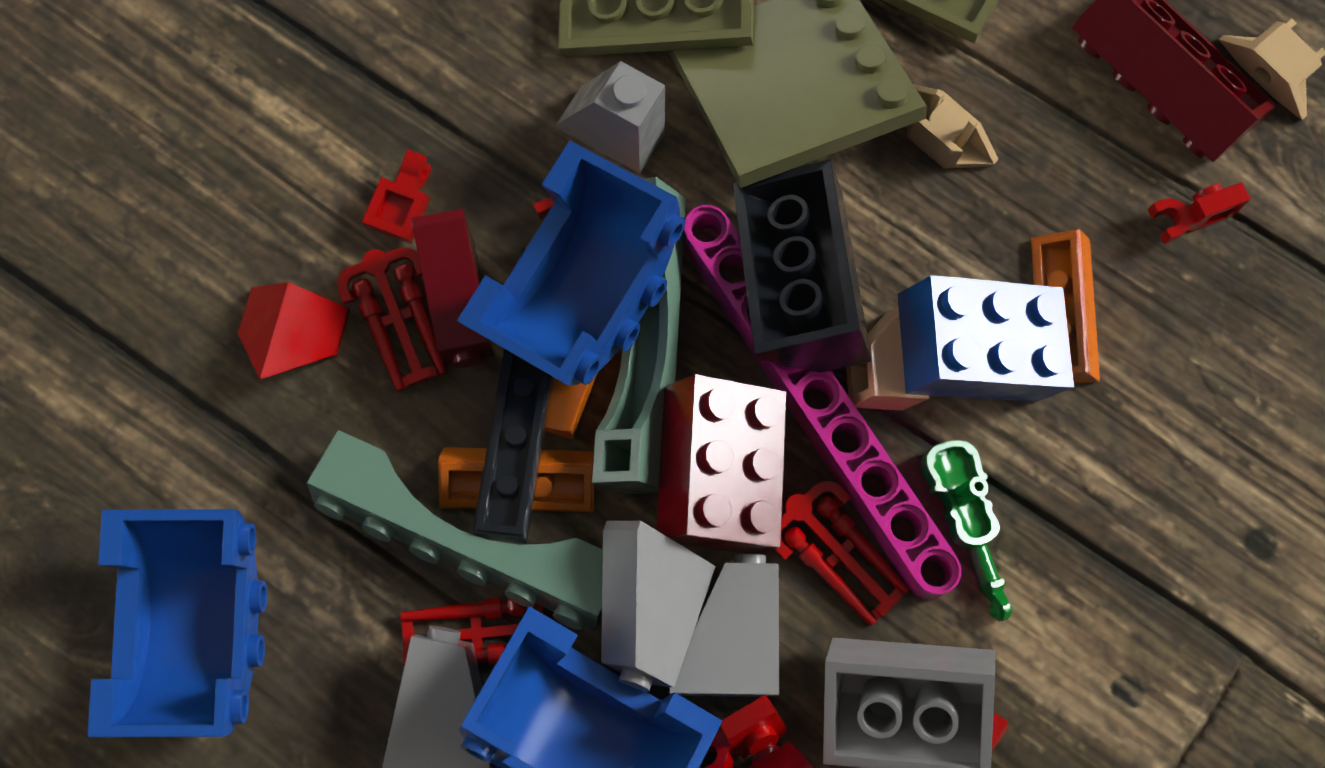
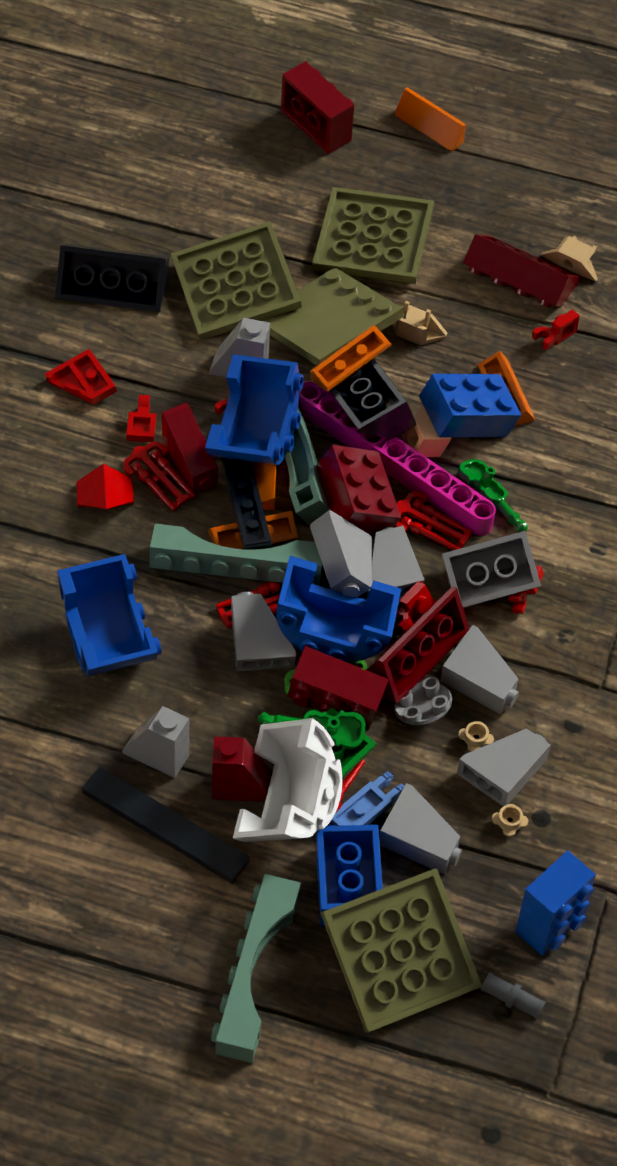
camera: 20 degrees left, 20 degrees down
none -> red wing [44,348,117,405]
none -> orange slope [310,325,391,392]

